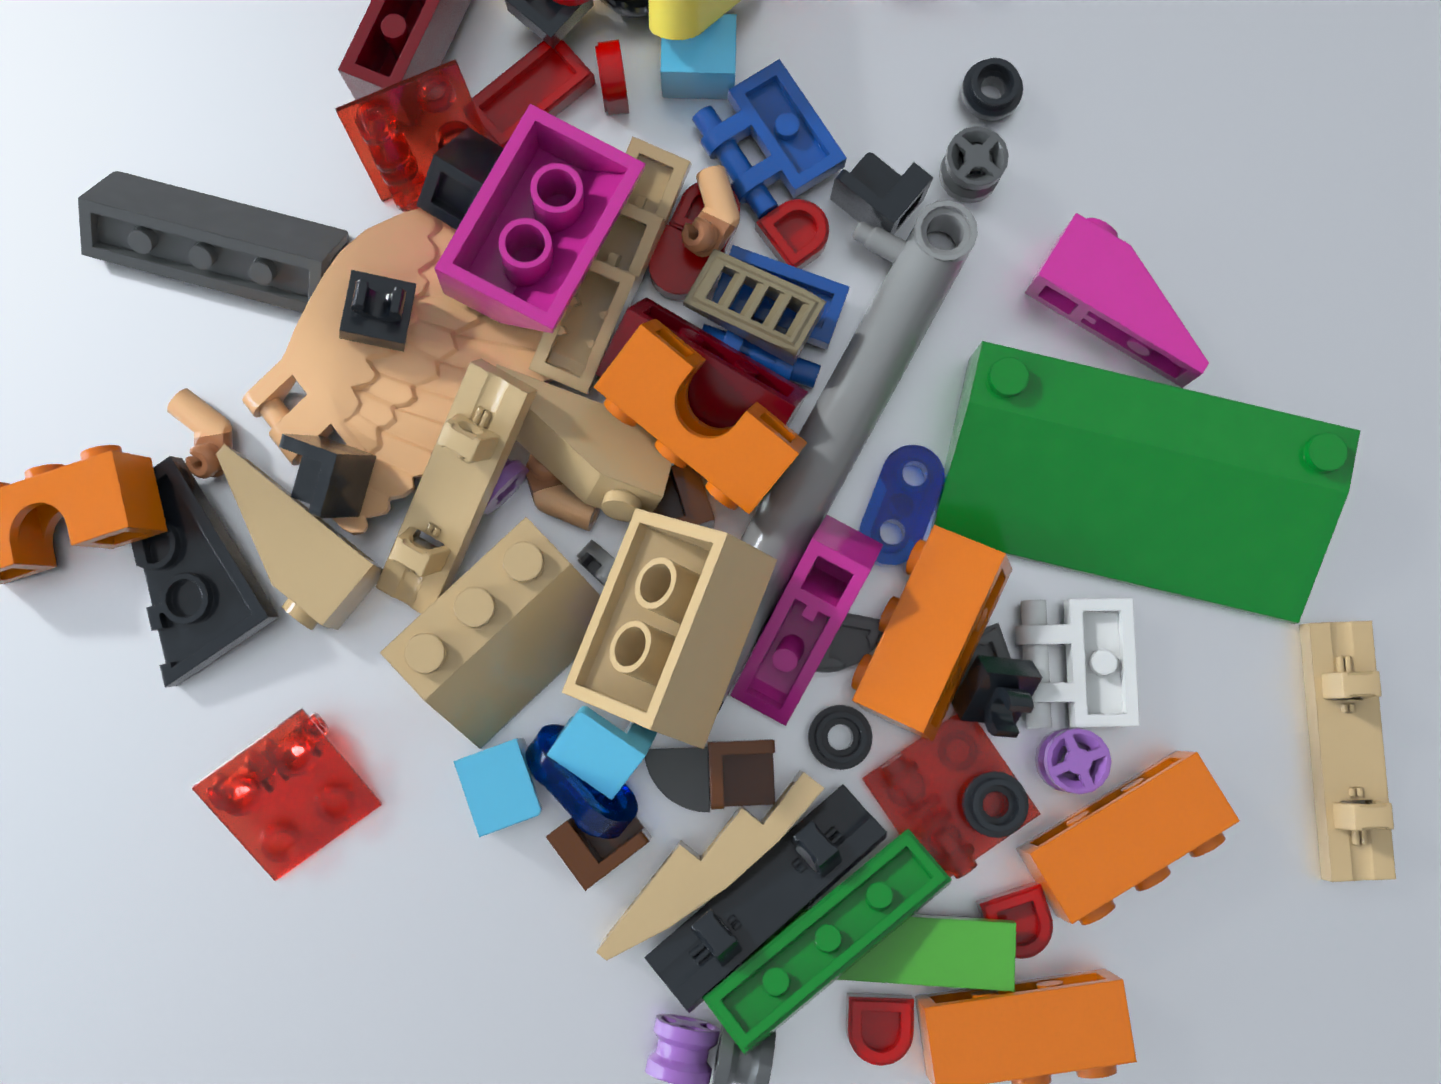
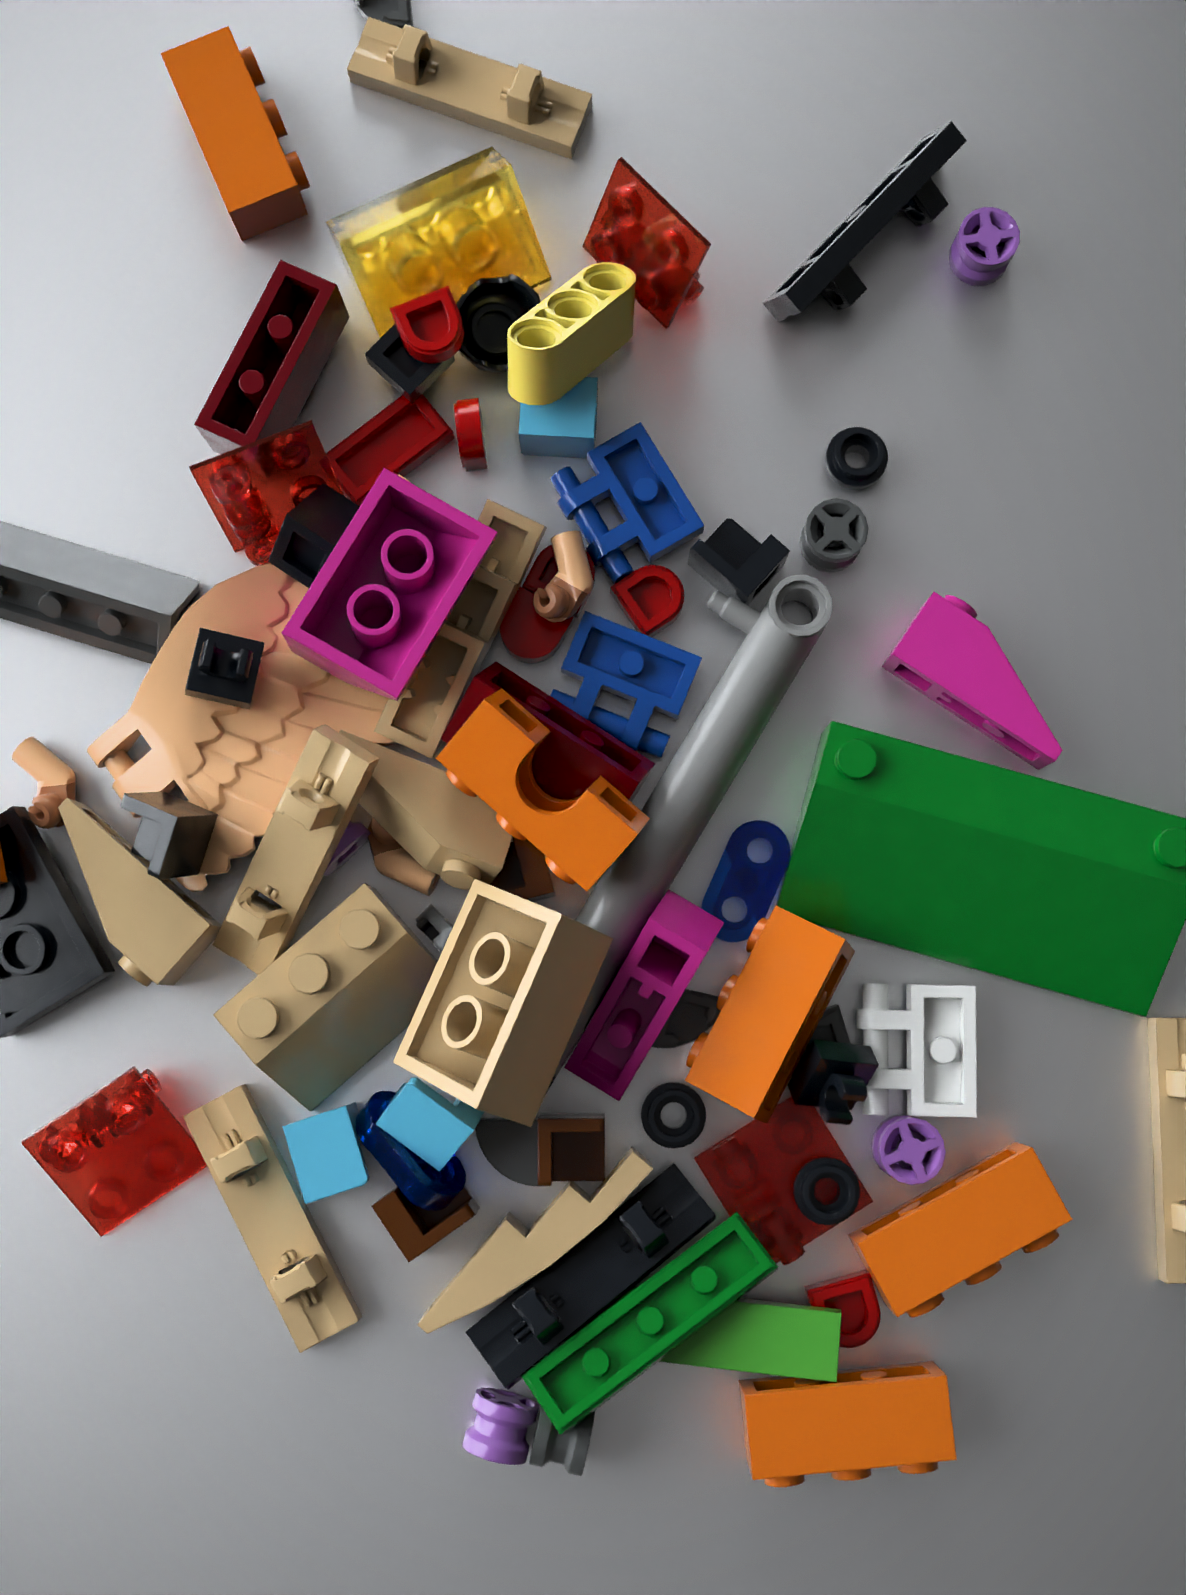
camera: 10 degrees right, 0 degrees up
dark tan slope [683,249,827,366] -> none
red tile [846,993,914,1066] -> none
none -> tan hinge [182,1084,362,1353]

